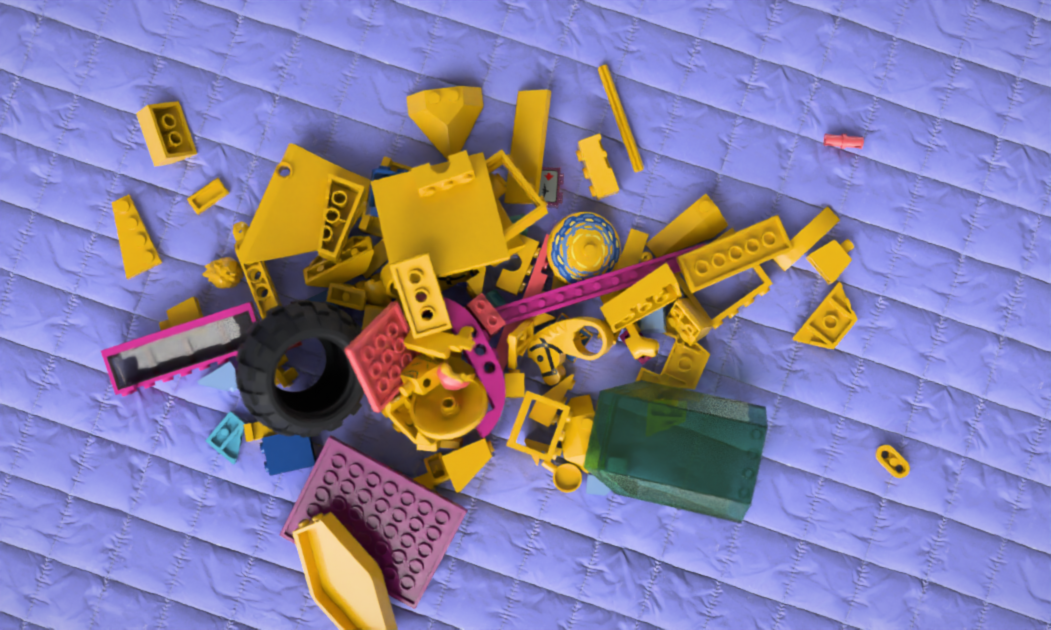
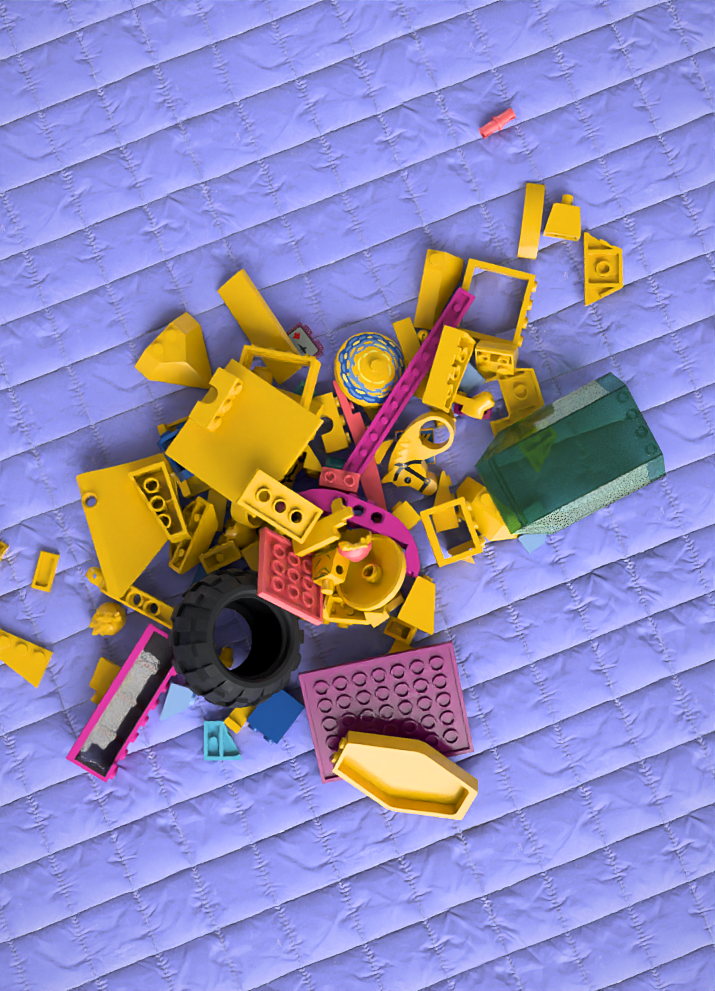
camera: 40 degrees left, 0 degrees up
yellow wing [507,319,534,370] -> none
yellow piece [541,460,582,493] -> none
yellow wedge [575,133,619,201] -> none
yellow axle [598,65,644,172] -> none
yellow tile [676,214,793,294] -> none

